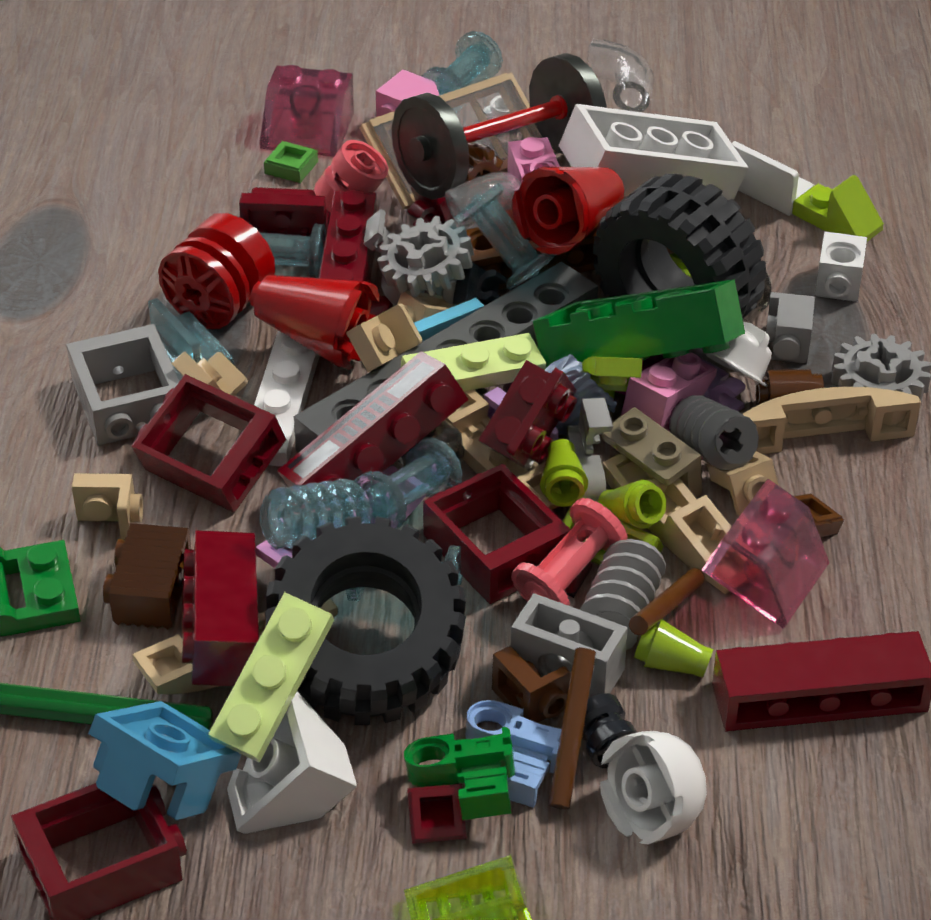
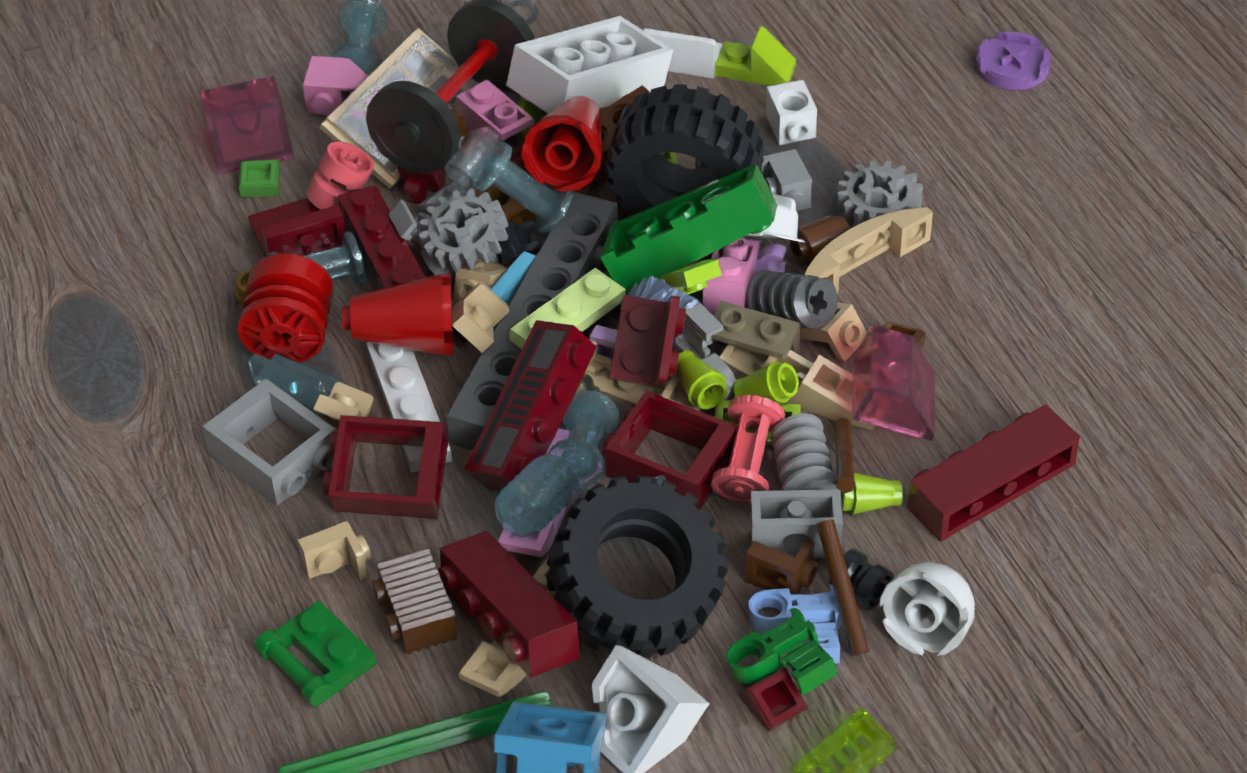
camera: 25 degrees left, 5 degrees up
yellowish green plate [208,592,334,763] -> none

